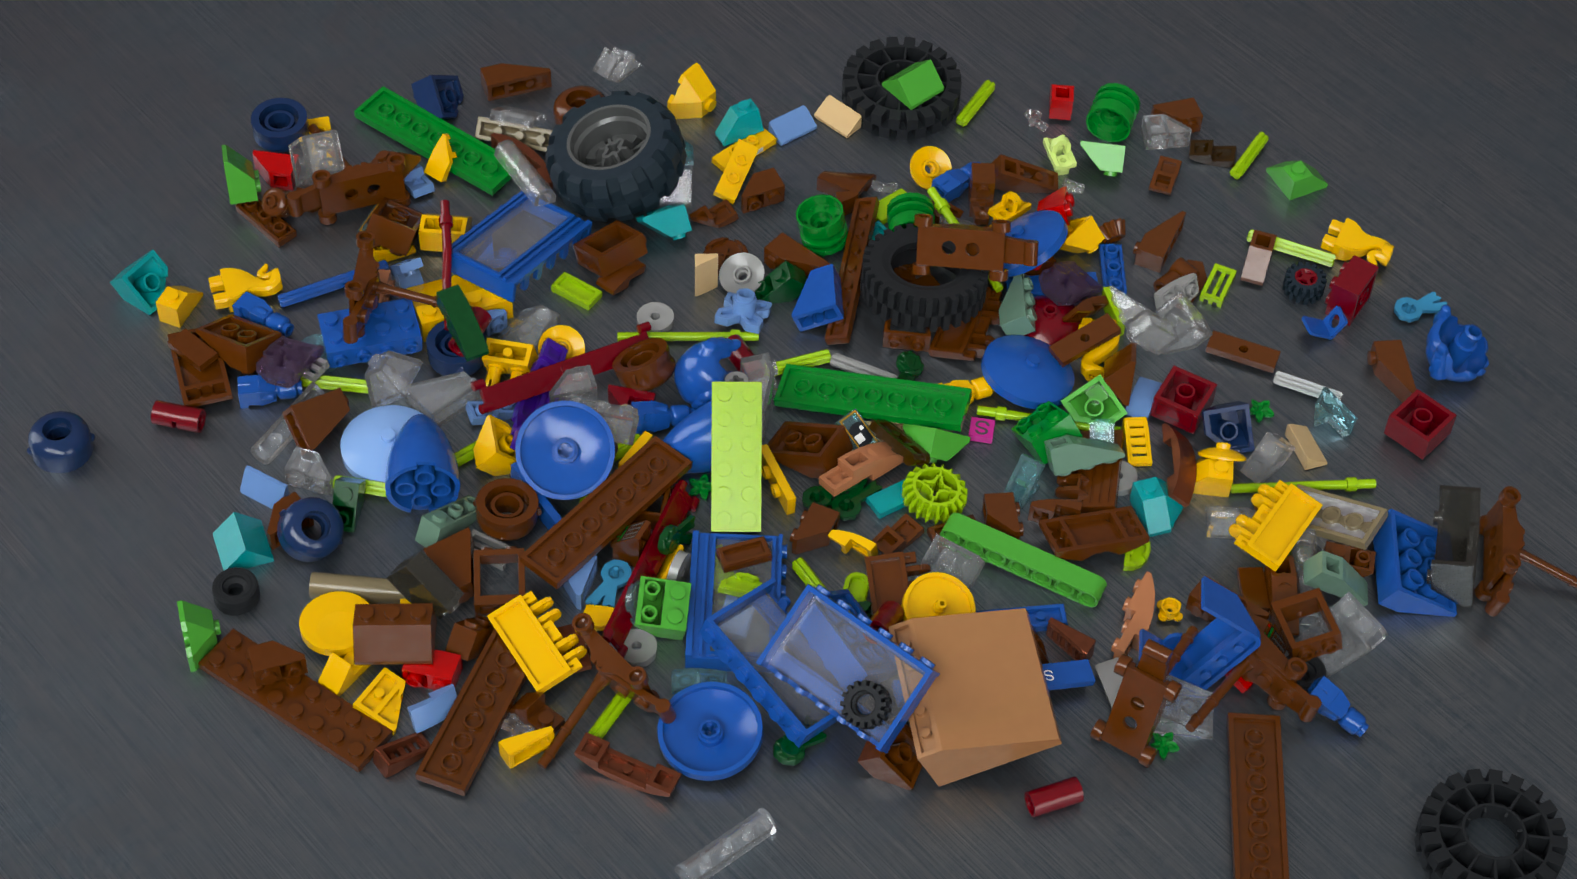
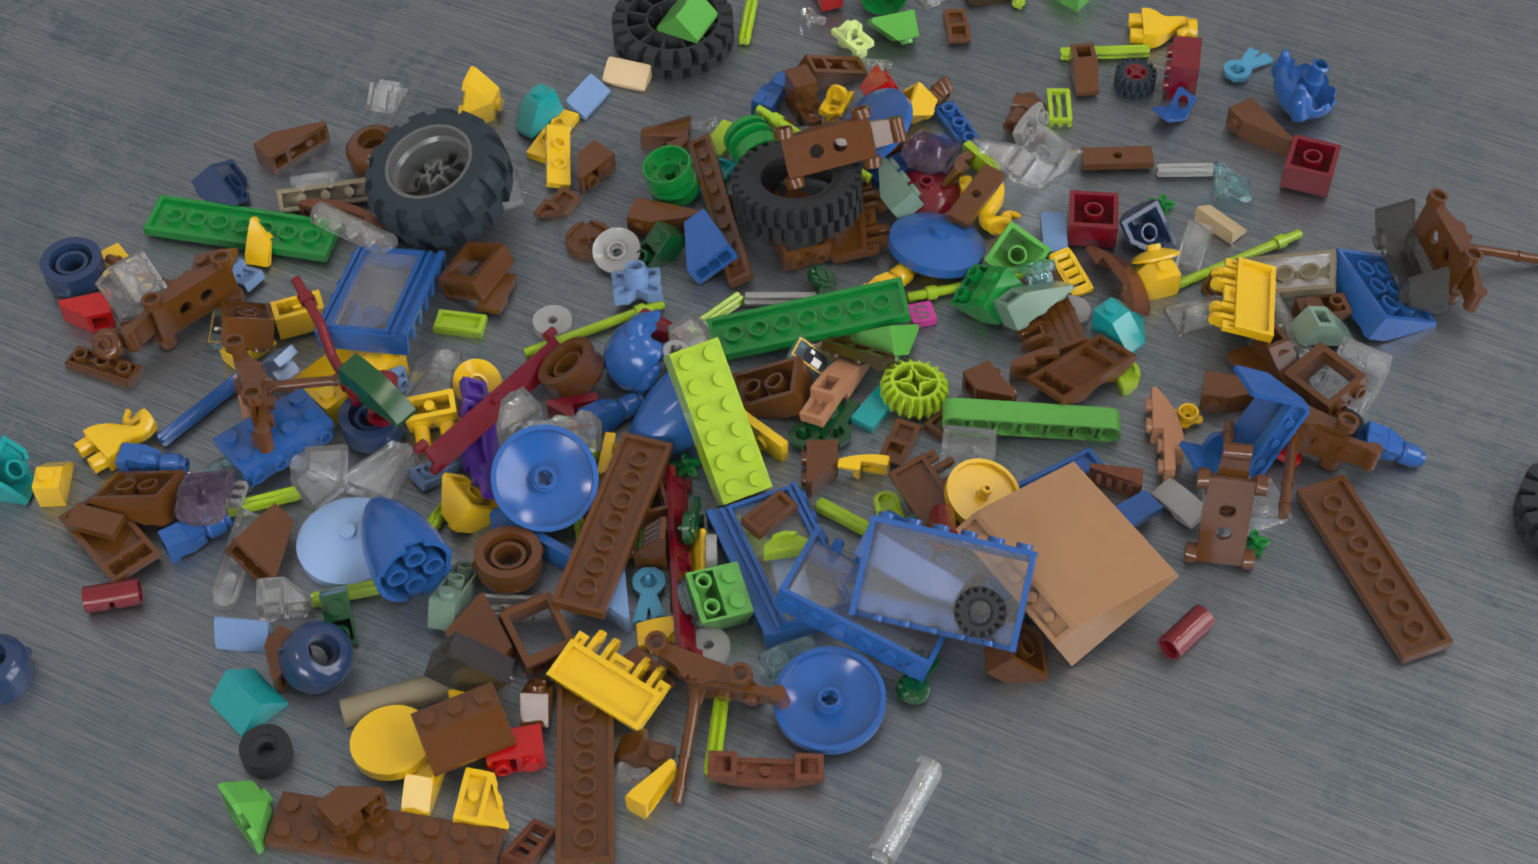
camera: 20 degrees left, 0 degrees up
bright green slope [221,145,261,205] -> none
medium blue slope [407,684,457,733] -> none
teal slope [636,204,692,240] -> none
tan slope [695,253,718,297] -> none
yellow dish [910,146,952,190] -> none
clear light blue slope [1003,454,1045,509] -> none
reddish brown slope [1104,343,1137,406] -> none
reddish brown slope [1133,211,1186,273] -> none

